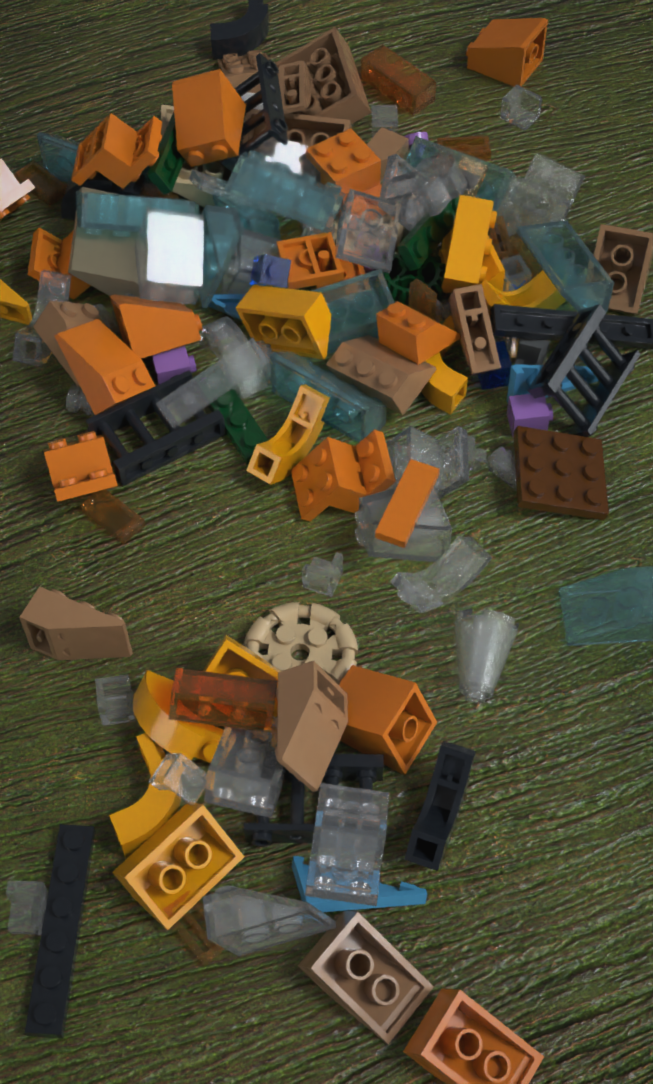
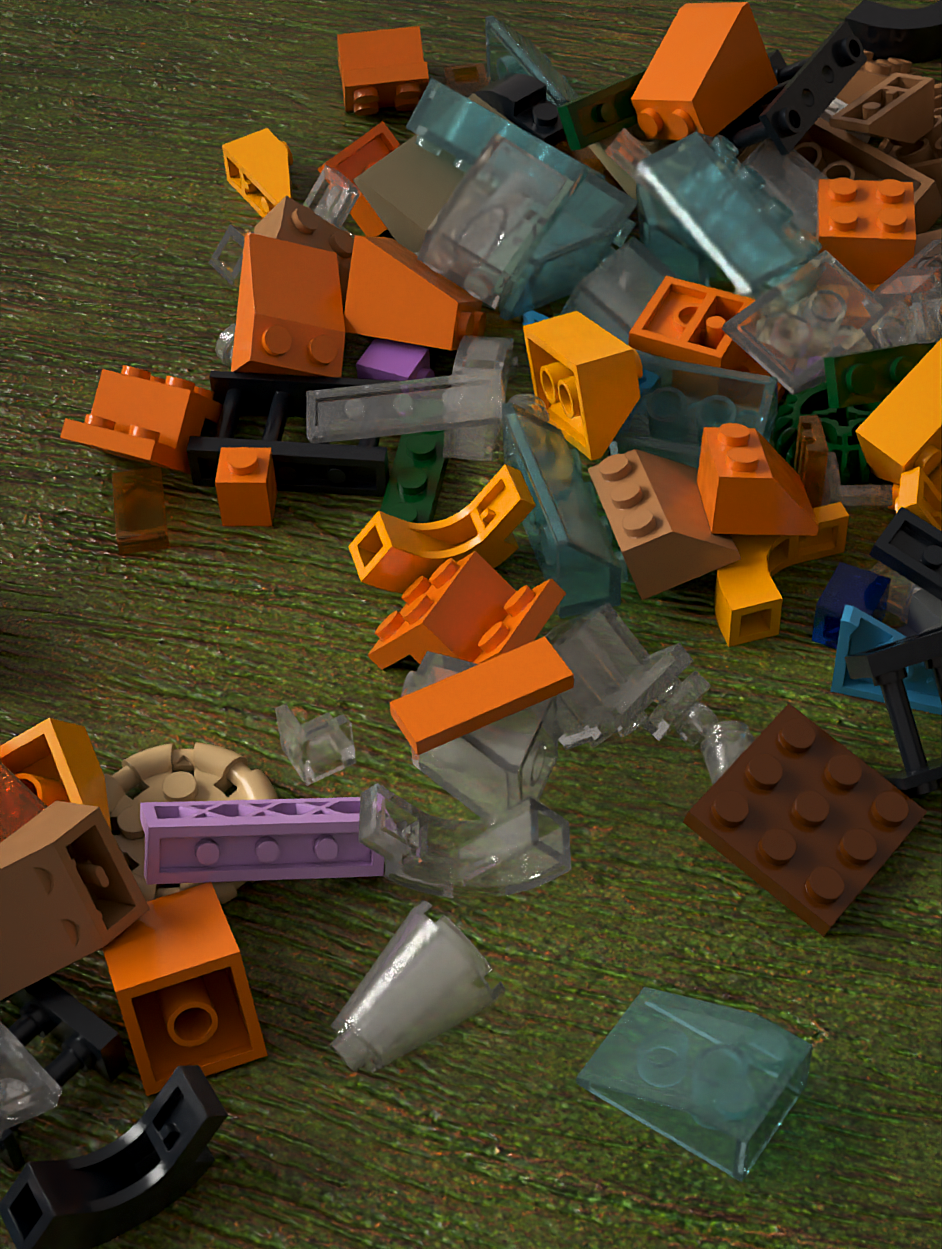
camera: 40 degrees right, 10 degrees down
orange bracket [71,113,162,189] -> none
clear blue brick [250,254,291,288] -> none
medium nougat slope [448,284,501,375] -> none
medium lavender brick [507,394,553,437] -> none
none -> lavender fence [140,797,387,885]
none -> orange brick [215,447,278,526]

